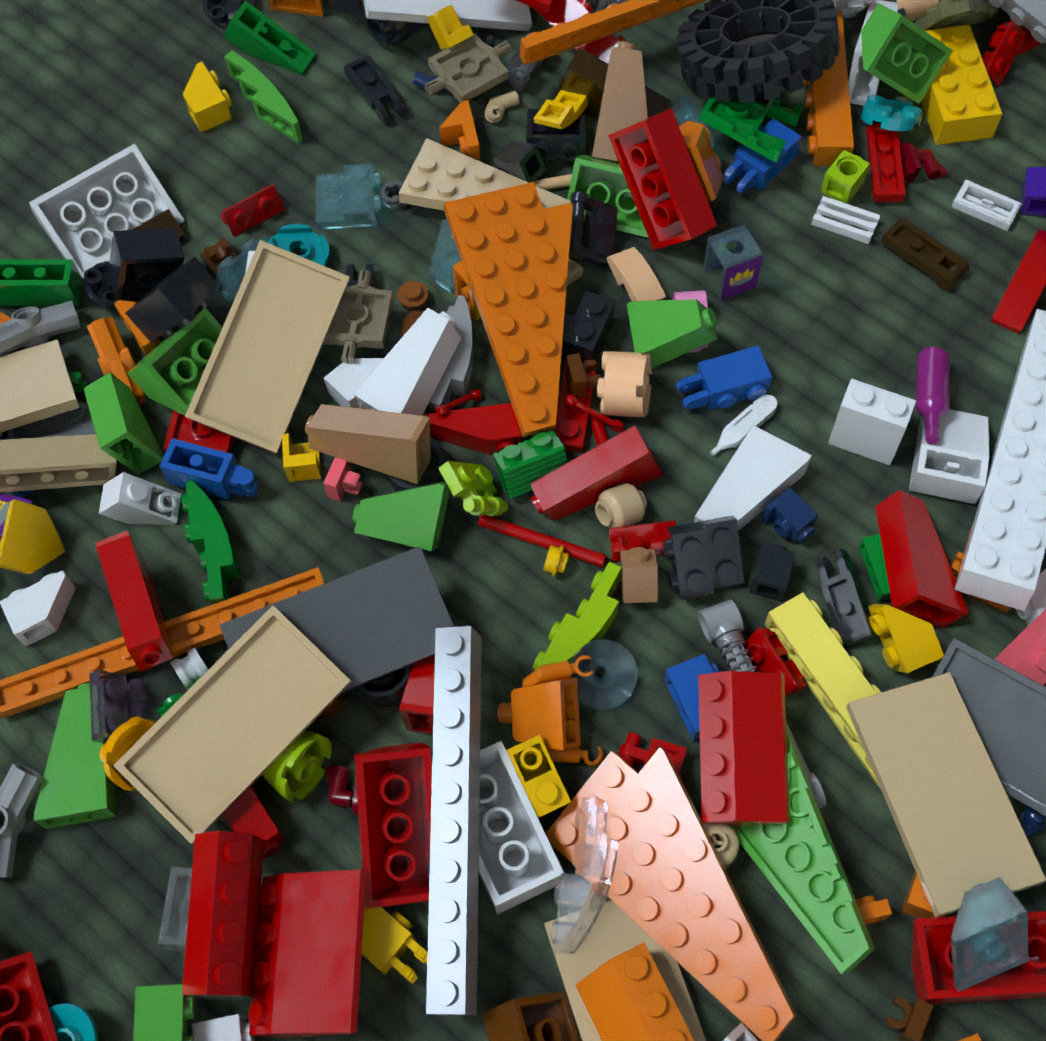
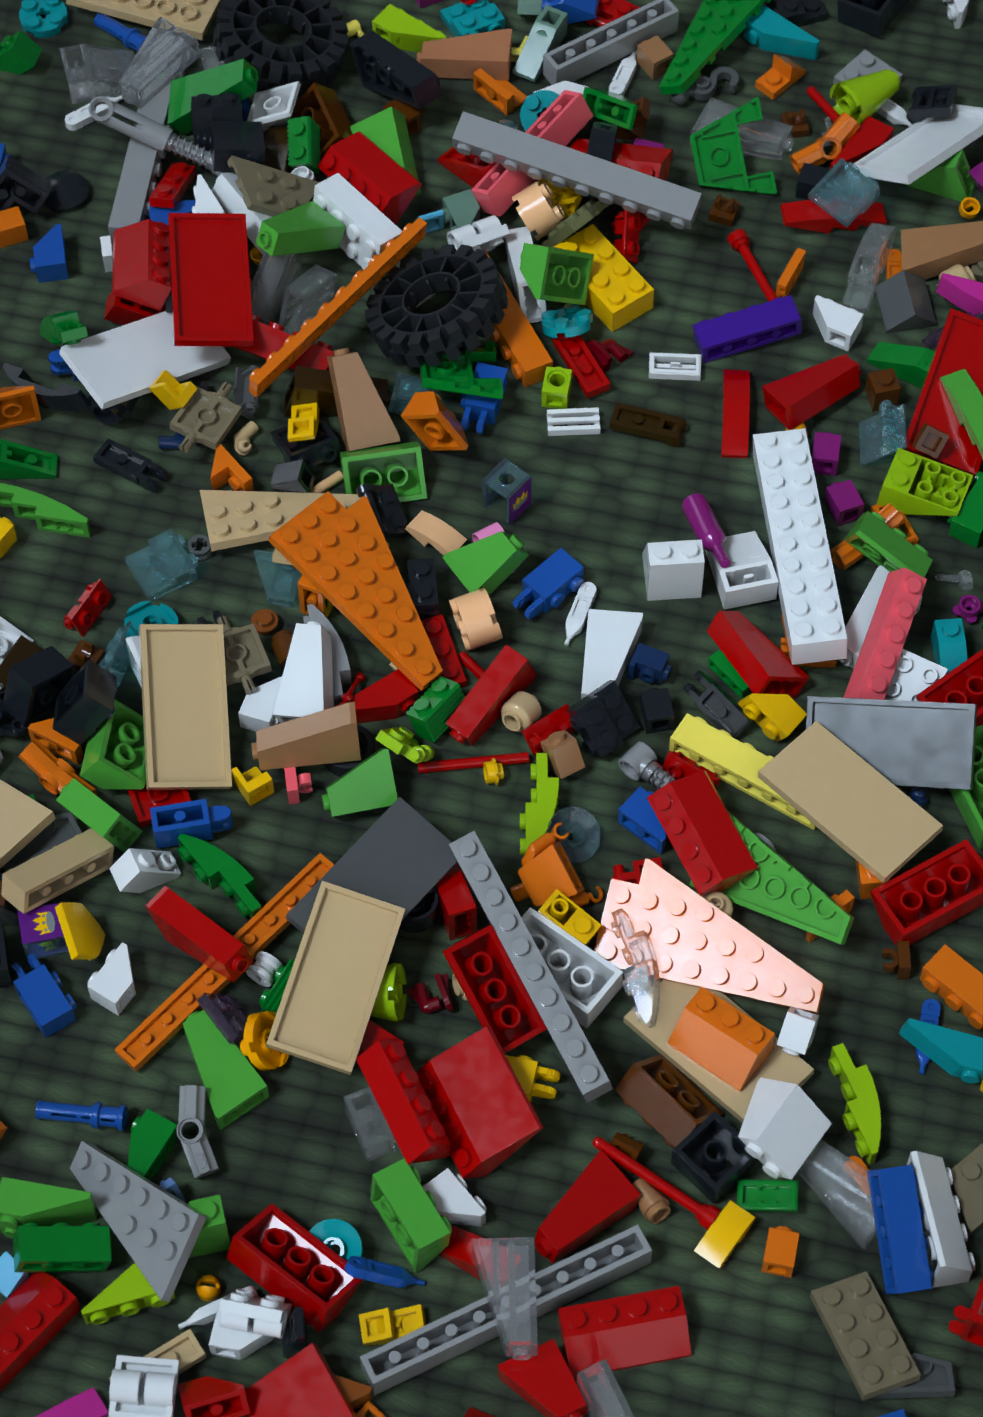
camera: 30 degrees left, 5 degrees down
reddish brown tile [565,353,600,398] -> none
red hinge [565,394,625,433] -> none
red slope [608,108,717,250] -> none
clear light blue slope [951,877,1028,991] -> none

